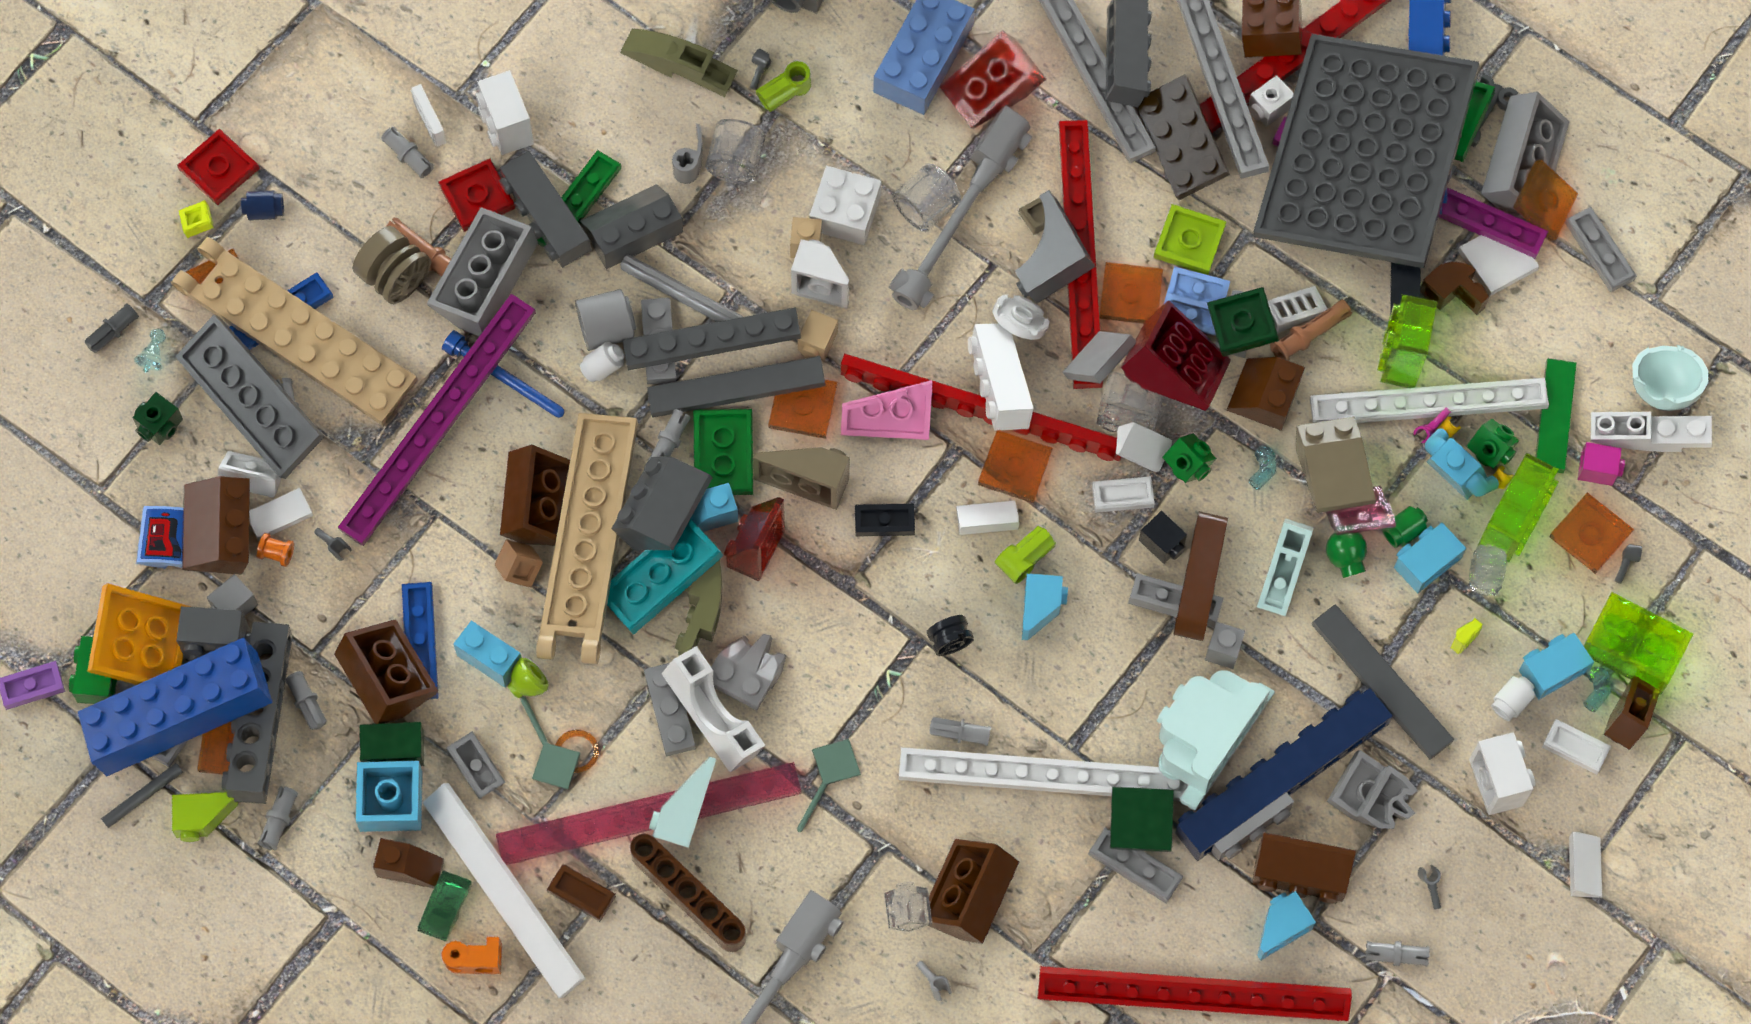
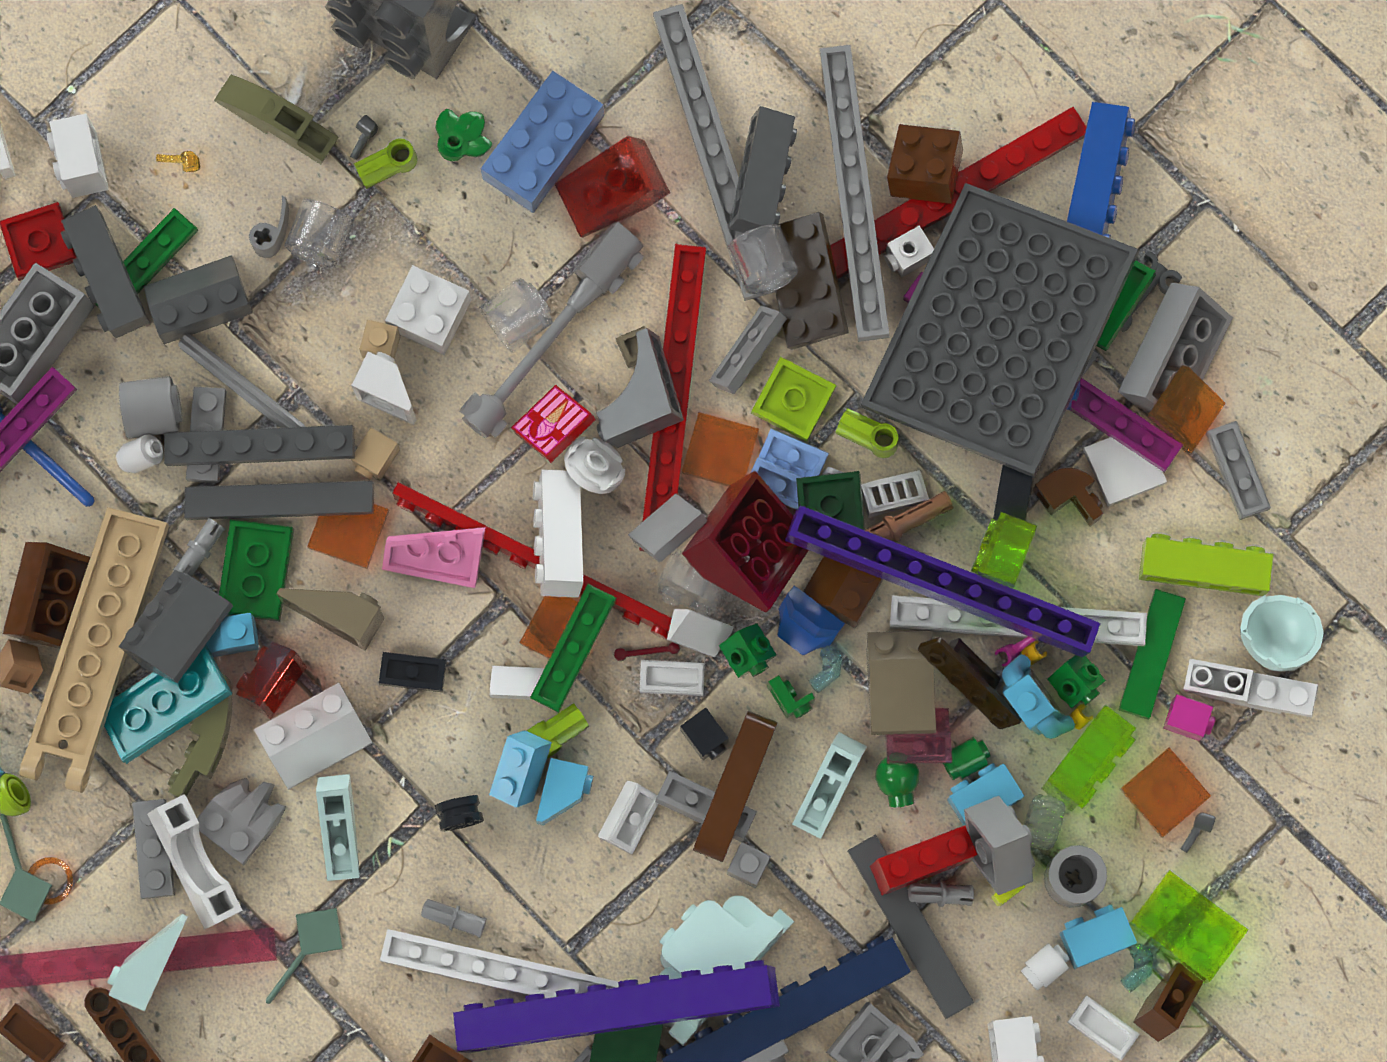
camera: 10 degrees right, 10 degrees up
none -> clear yellow hand [156,151,200,172]
none -> white slope [254,683,373,790]
none -> light aqua slope [316,774,360,881]
none -> green plate [435,109,492,161]
none -> dark purple brick [453,960,780,1053]
none -> medium azure brick [489,730,552,808]
none -> tile [511,385,596,463]
none -> green tile [530,584,617,713]
none -> white slope [598,781,658,854]
none -> dark red hinge [614,642,680,661]
none -> light grey plate [709,305,787,394]
none -> clear piece [728,224,798,295]
none -> green bracket [767,675,815,719]
none -> blue slope [777,585,845,655]
none -> dark purple brick [785,505,1101,657]
none -> lime piece [835,408,898,458]
none -> red brick [870,825,978,896]
none -> light grey axle [908,881,974,907]
none -> dark brown bracket [918,637,1022,729]
none -> light grey brick [964,796,1035,895]
none -> light grey piece [1044,845,1107,908]
none -> lime brick [1139,534,1273,596]

